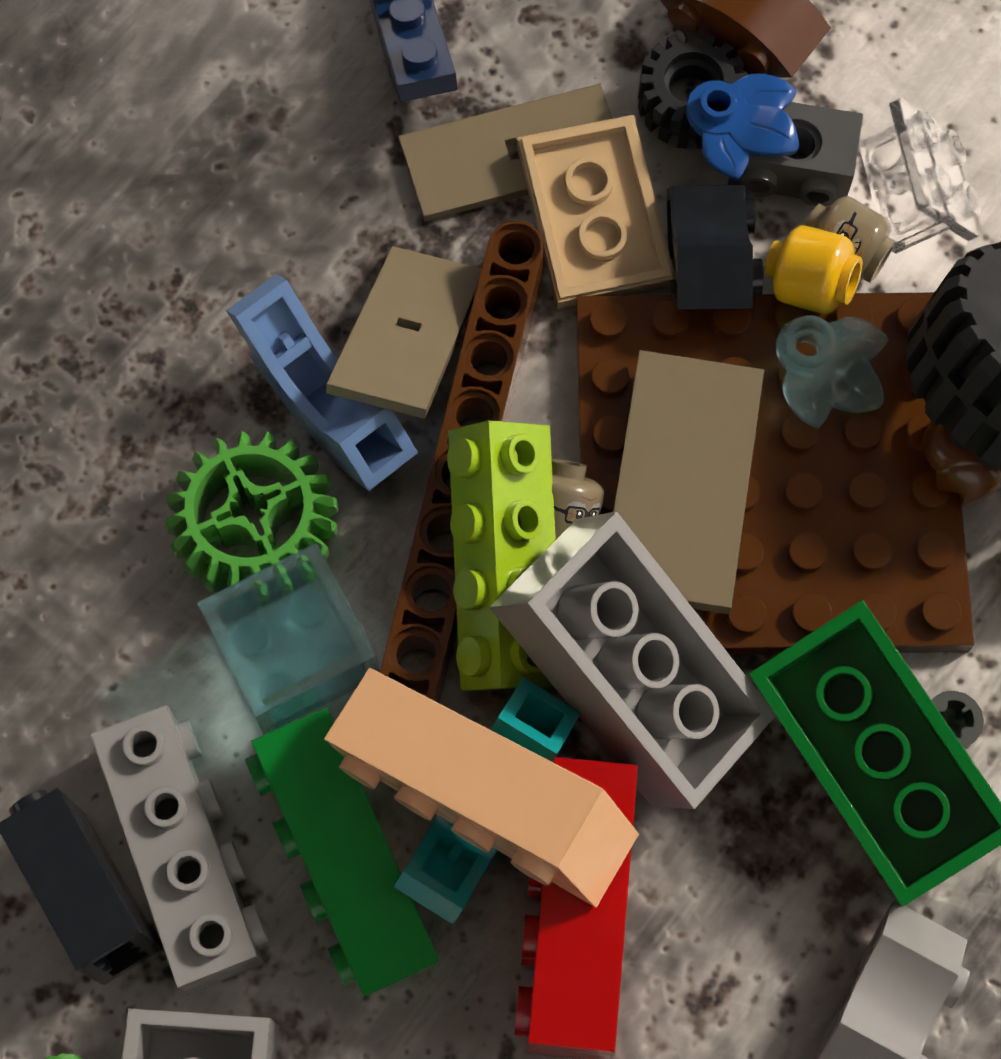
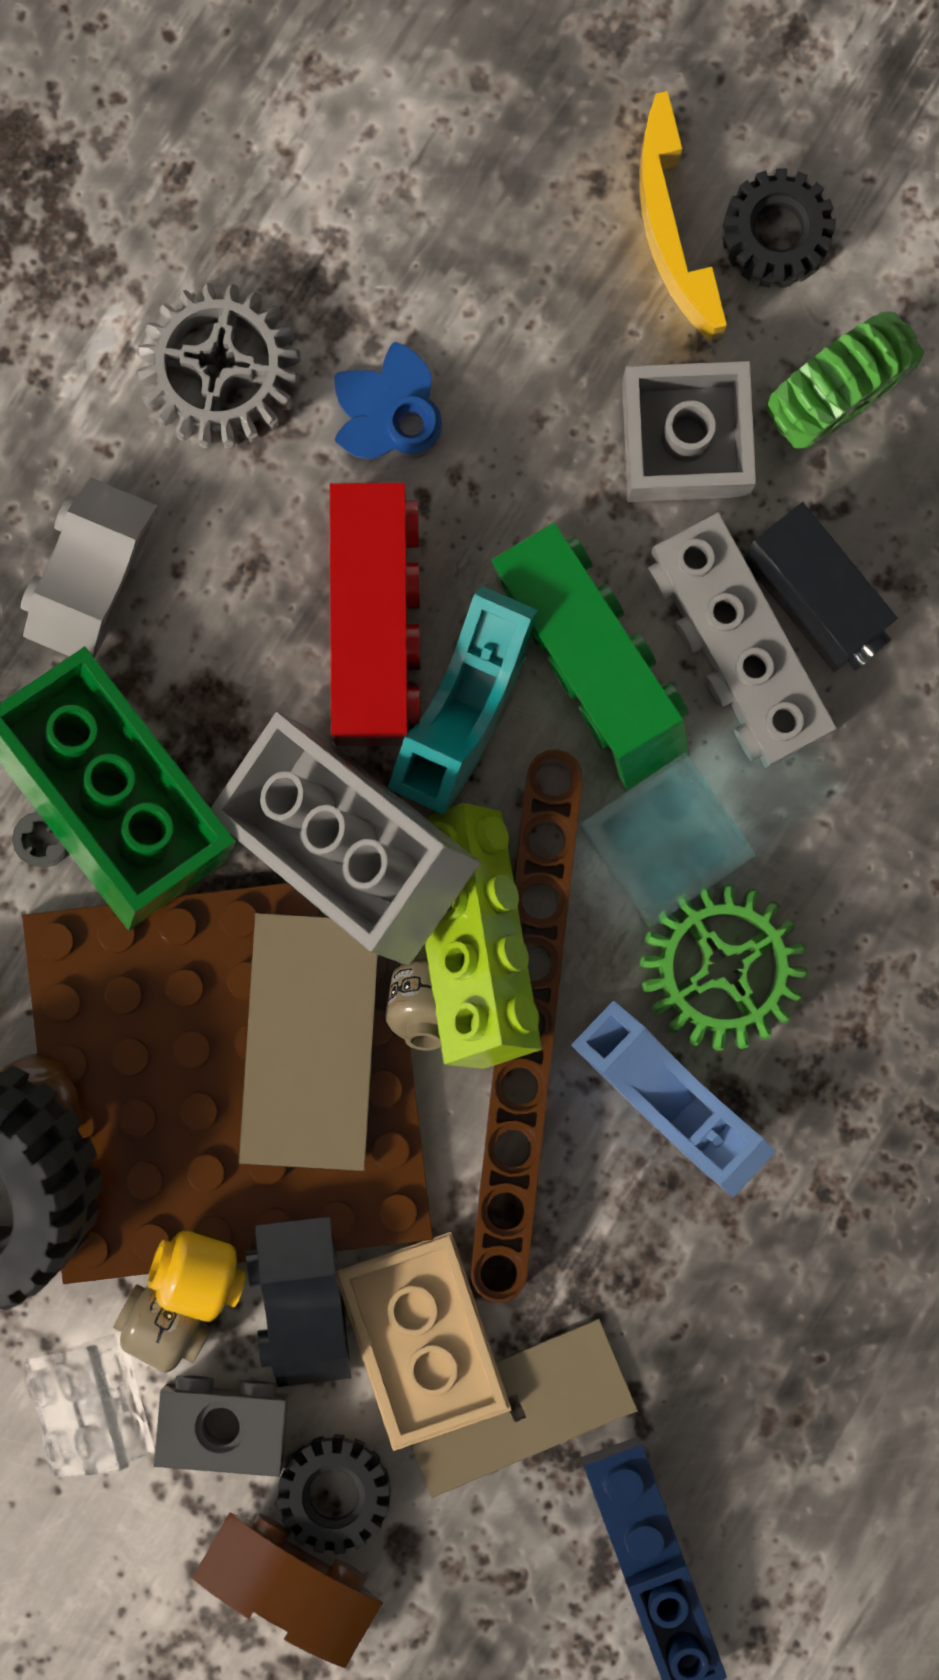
camera: 170 degrees right, 15 degrees up
light nougat wedge [324,667,639,908] -> none
dark tan piece [326,246,482,419] -> none
blue plate [686,74,799,180] -> none
clear light blue plate [776,315,888,428] -> none

